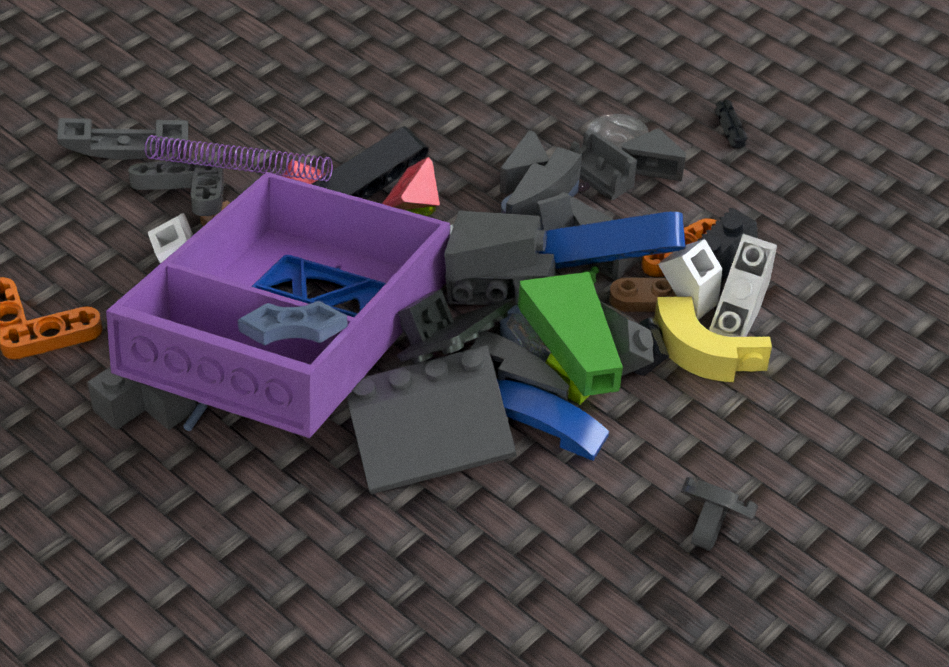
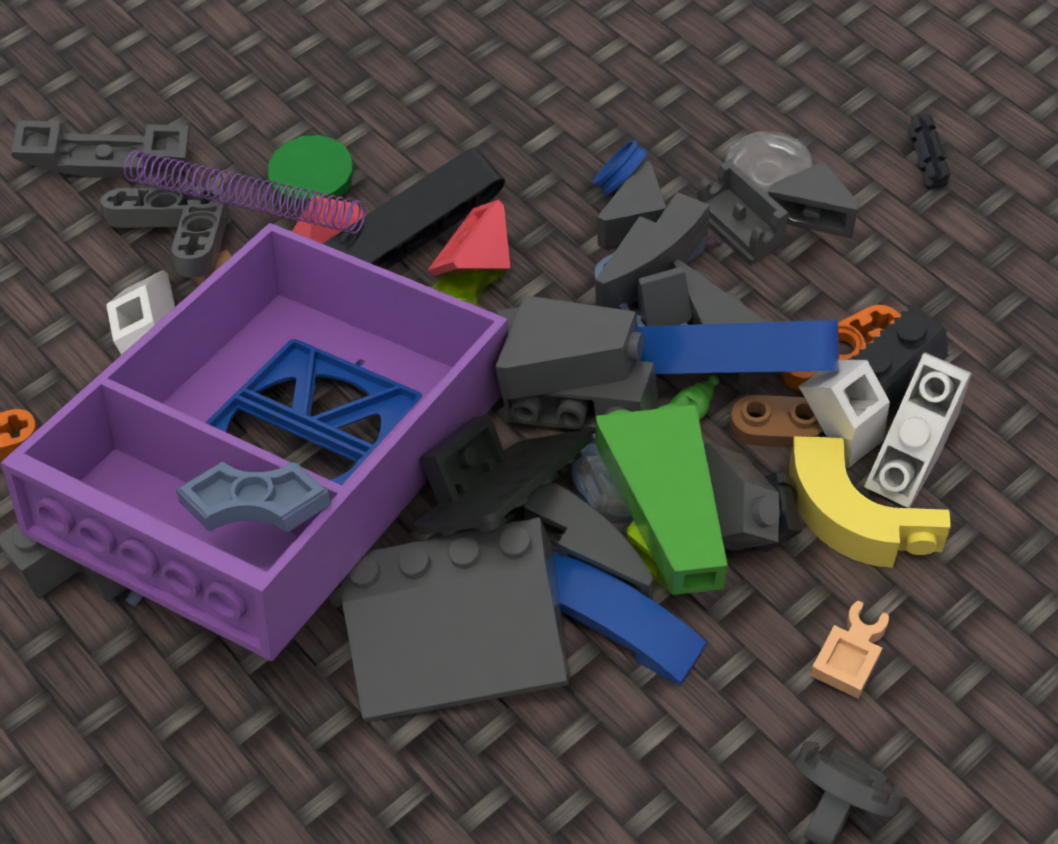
camera: 10 degrees right, 10 degrees up
none -> green tile [268,135,354,208]
none -> blue piece [592,139,648,196]
none -> light nougat plate [810,601,889,699]

